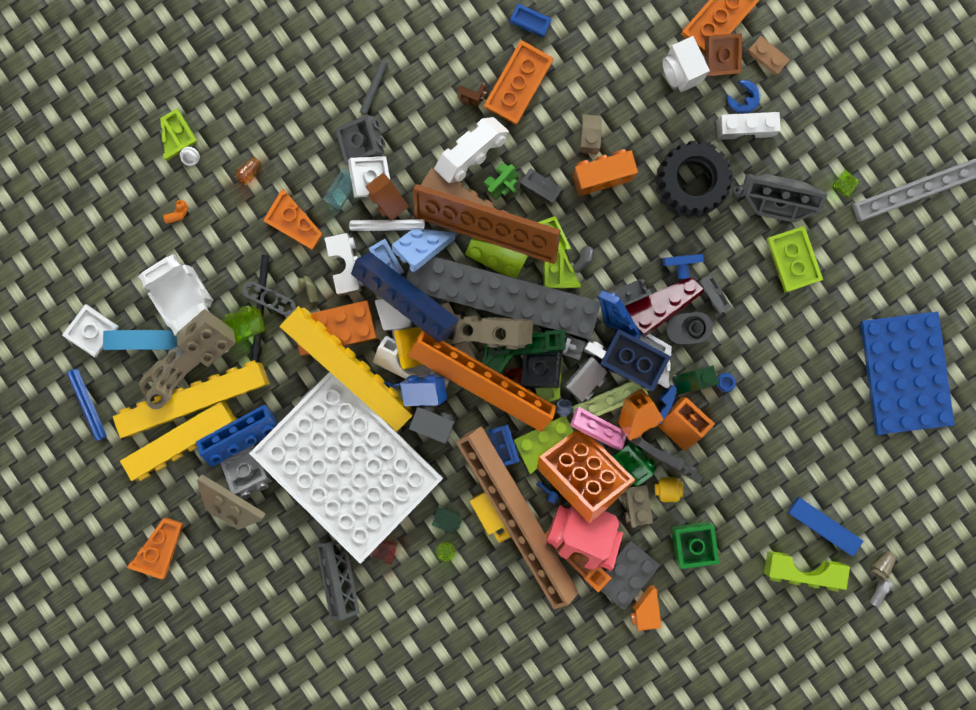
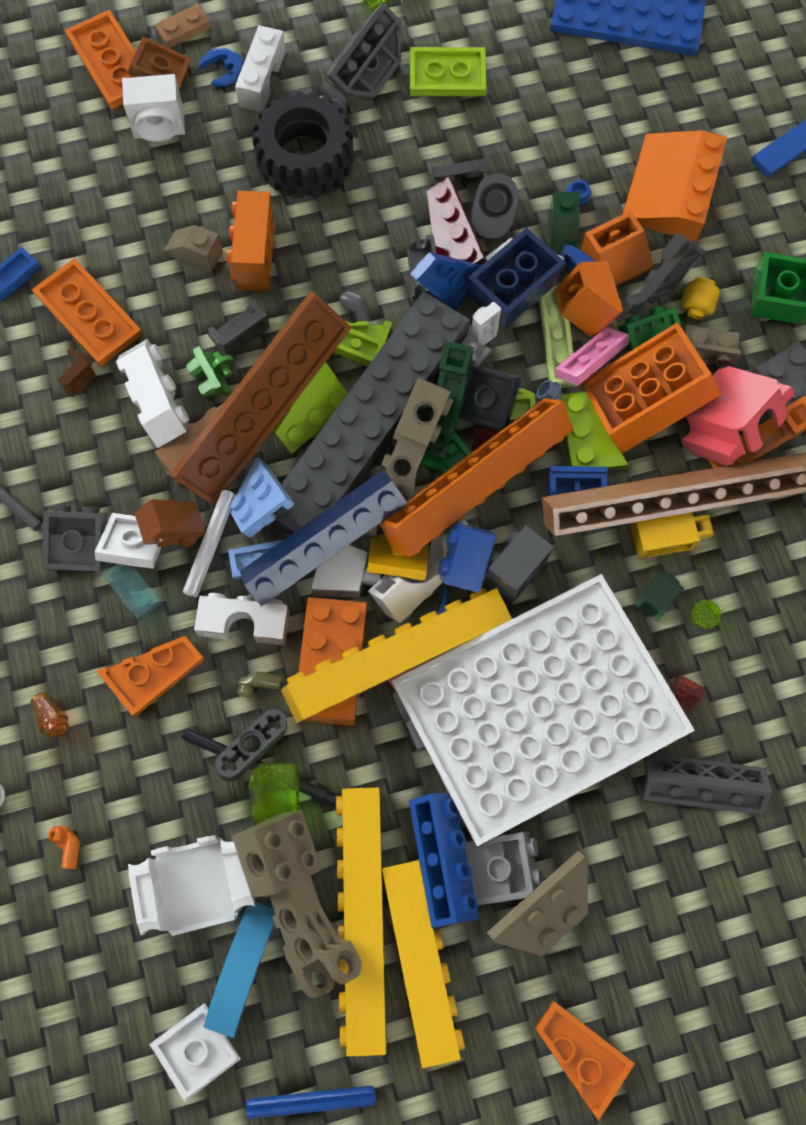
camera: 75 degrees left, 15 degrees down
blue hand [536,481,559,504] -> none
light grey slope [563,357,607,402] -> none
blue tile [661,254,704,279] -> none
none -> orange slope [623,130,727,242]

